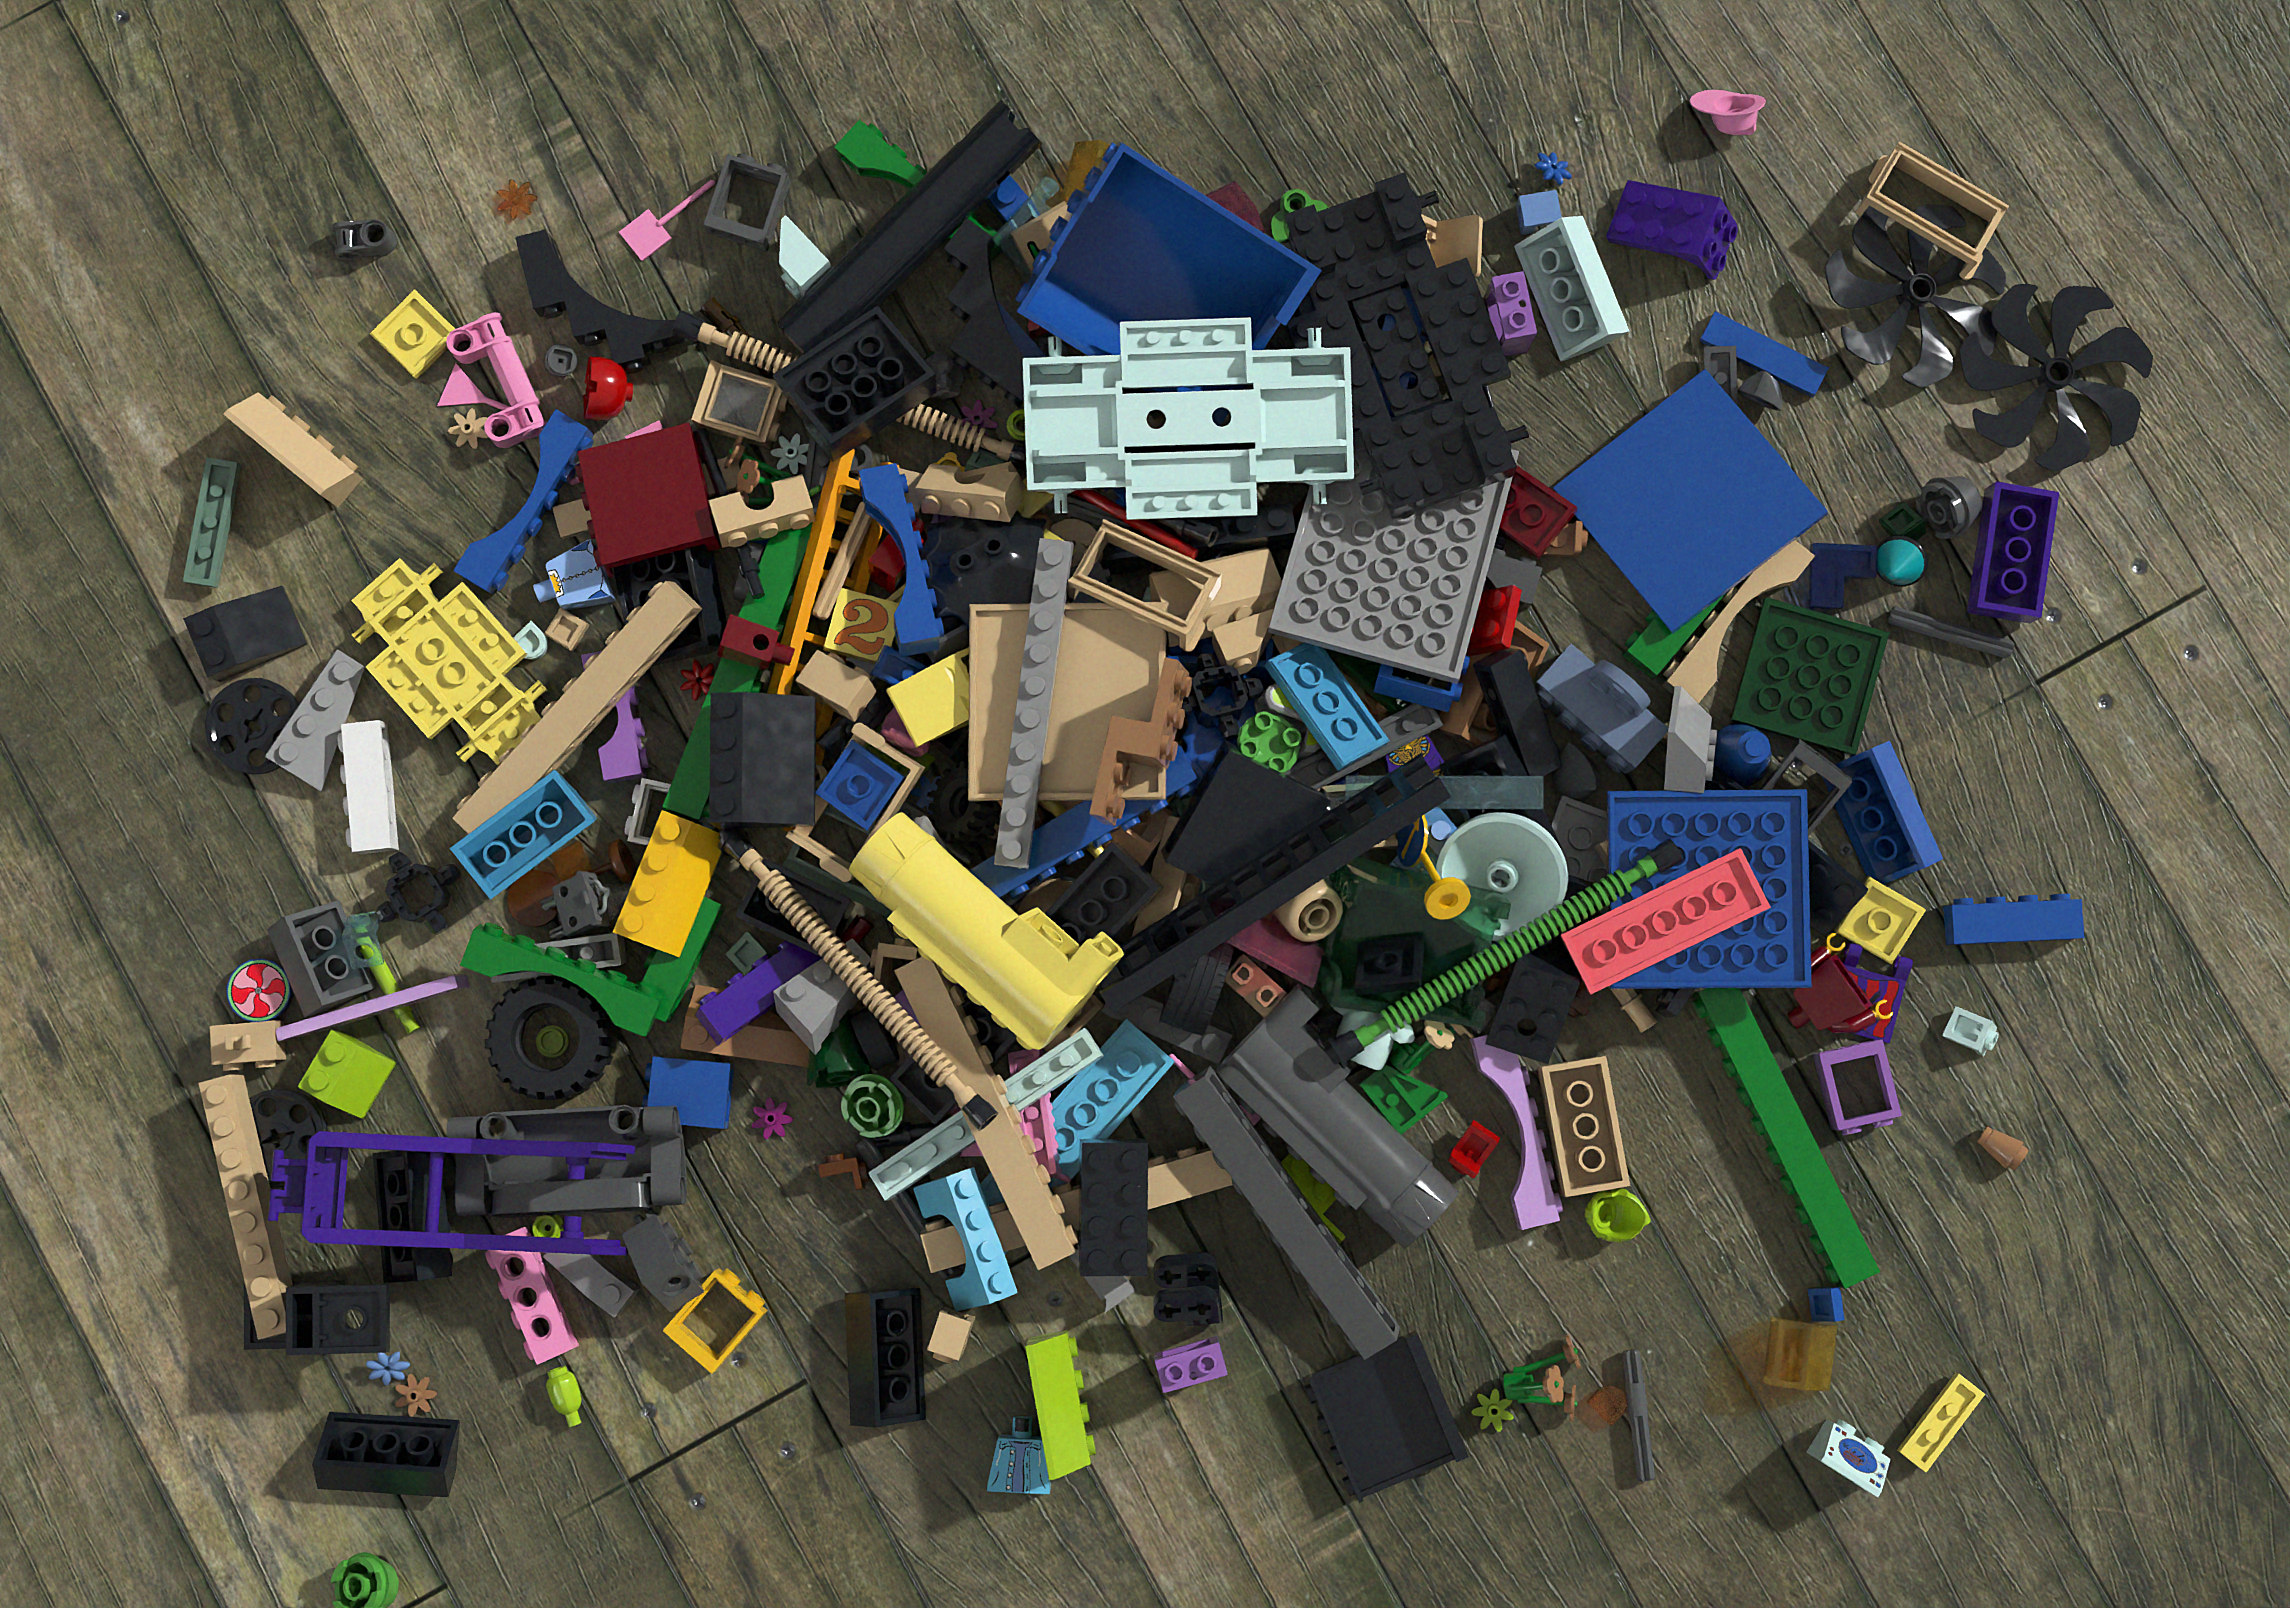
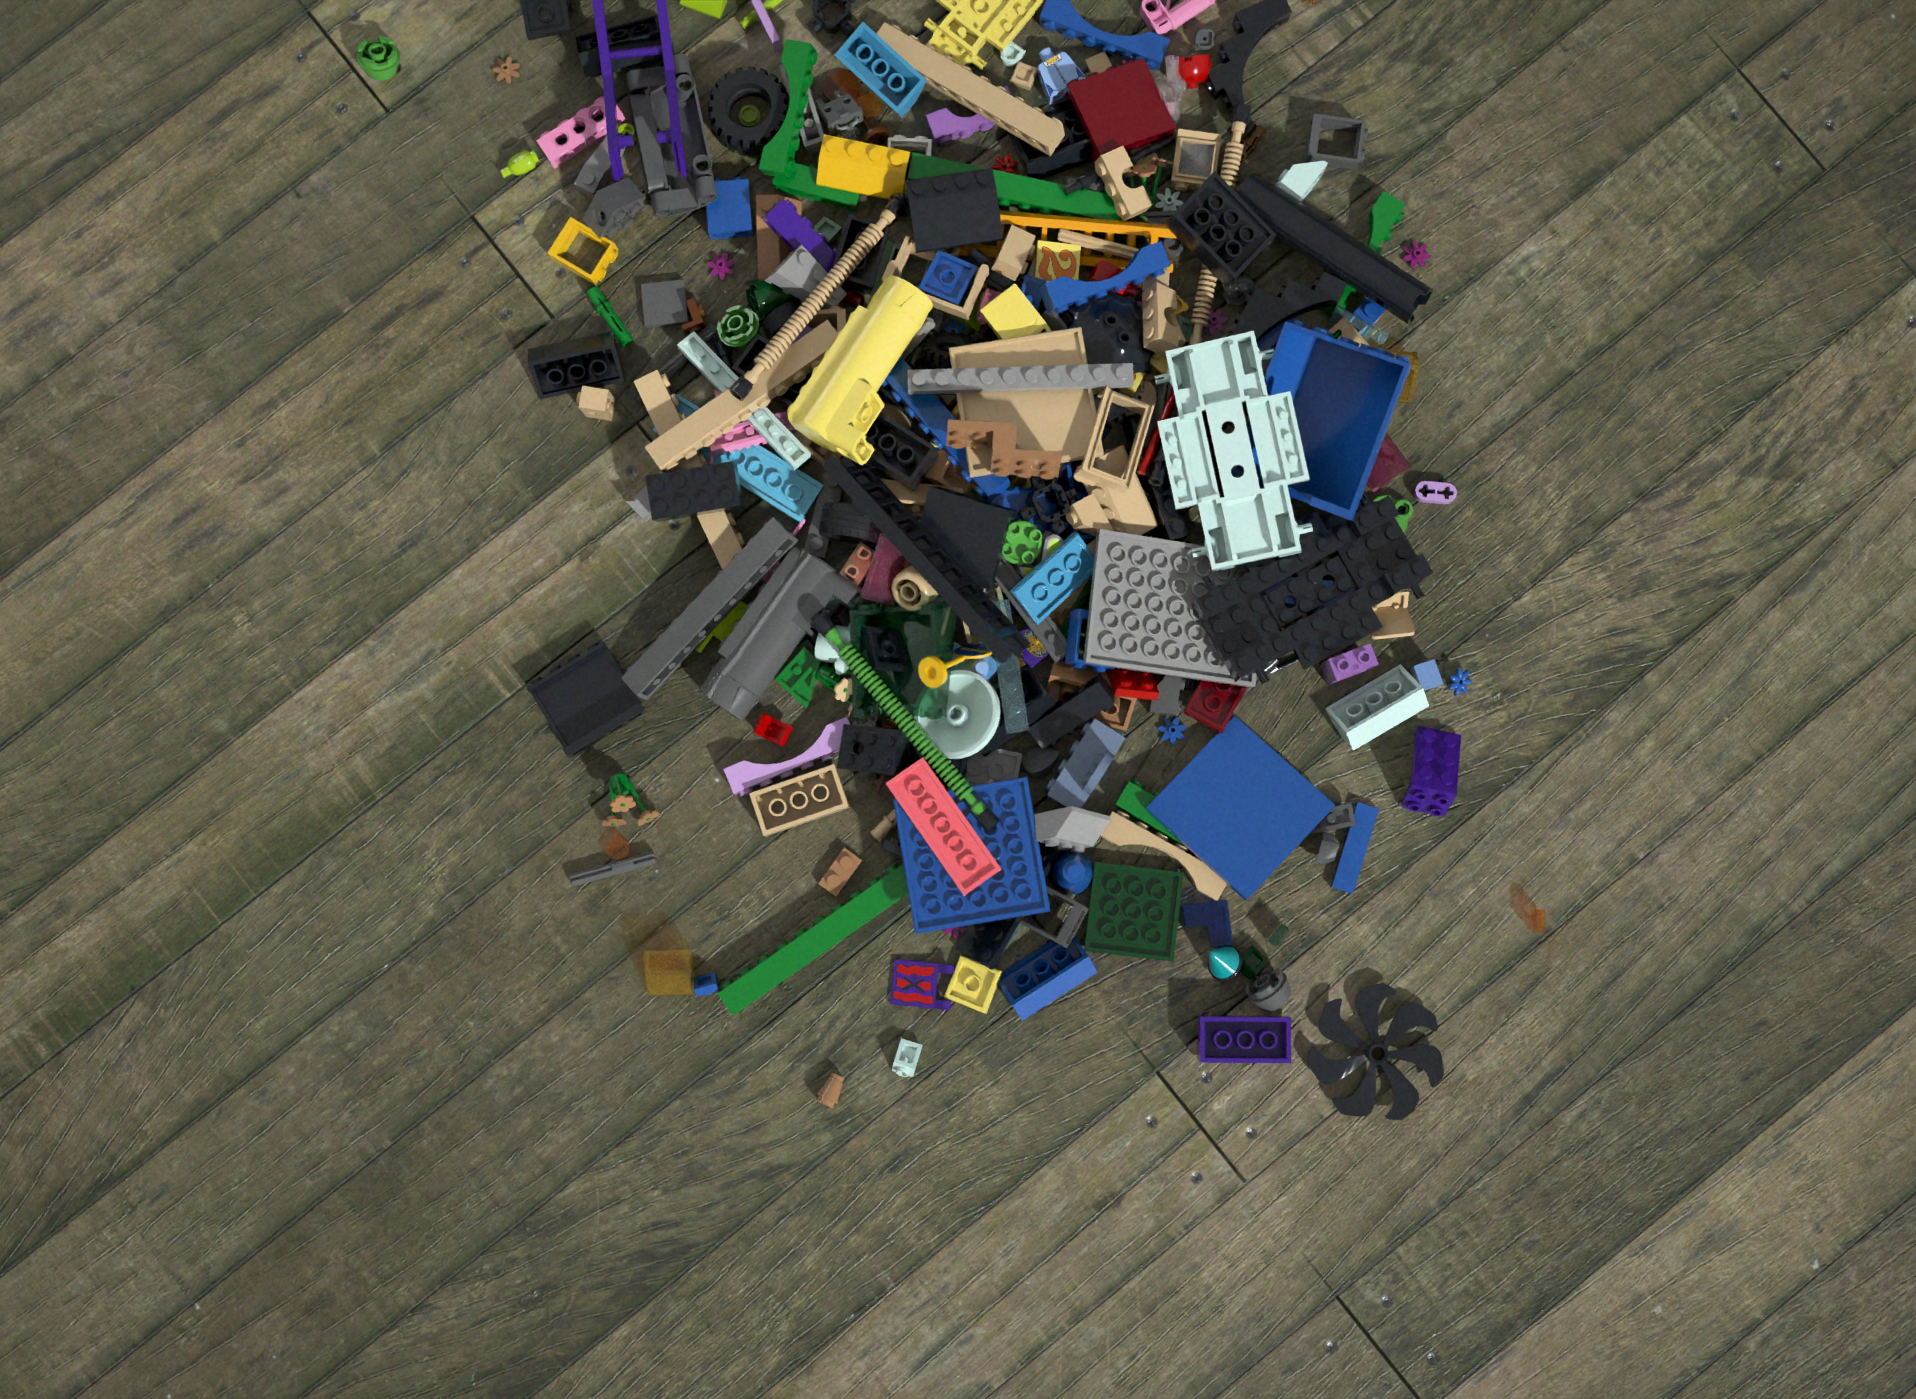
camera: 80 degrees right, 0 degrees up
black slope [312,1412,460,1498] -> none
medium blue plant [366,1352,410,1385] -> none
bright pink piece [619,180,715,262] -> none
dark red torso [717,614,795,670] -> none
medium azure arch [913,1167,1018,1312] -> none
medium azure torso [987,1416,1051,1494] -> none
lime slope [1025,1330,1096,1480] -> none
black piece [1153,1252,1223,1326] -> none
medium lavender window [1155,1336,1228,1393] -> none
lime plant [1471,1388,1514,1432] -> none
medium nougat bracket [1542,521,1588,558] -> none
lime hair [1585,1188,1651,1243] -> none
bright pink piece [1690,90,1766,135] -> none
dark red torso [1787,933,1893,1033] -> none
light aqua slope [1807,1419,1890,1497] -> none
medium lavender window [1812,1039,1902,1135] -> none
black piece [1825,204,2006,388] -> none
tan piece [1855,141,2009,280] -> none
dark grey axle [1888,607,2014,658] -> none
light yellow plate [1897,1372,1985,1472] -> none
blue brick [1943,894,2084,945] -> none
none -> green pin [586,286,634,347]
none -> dark grey tile [641,279,689,328]
none -> medium nougat plate [818,847,863,897]
none -> blue plant [1158,717,1187,745]
none -> clear pin [1159,55,1187,124]
none -> clear green tile [1266,923,1289,946]
none -> magenta plant [1403,241,1431,269]
none -> lavender beam [1413,481,1457,504]
none -> clear orange tile [1531,909,1546,932]

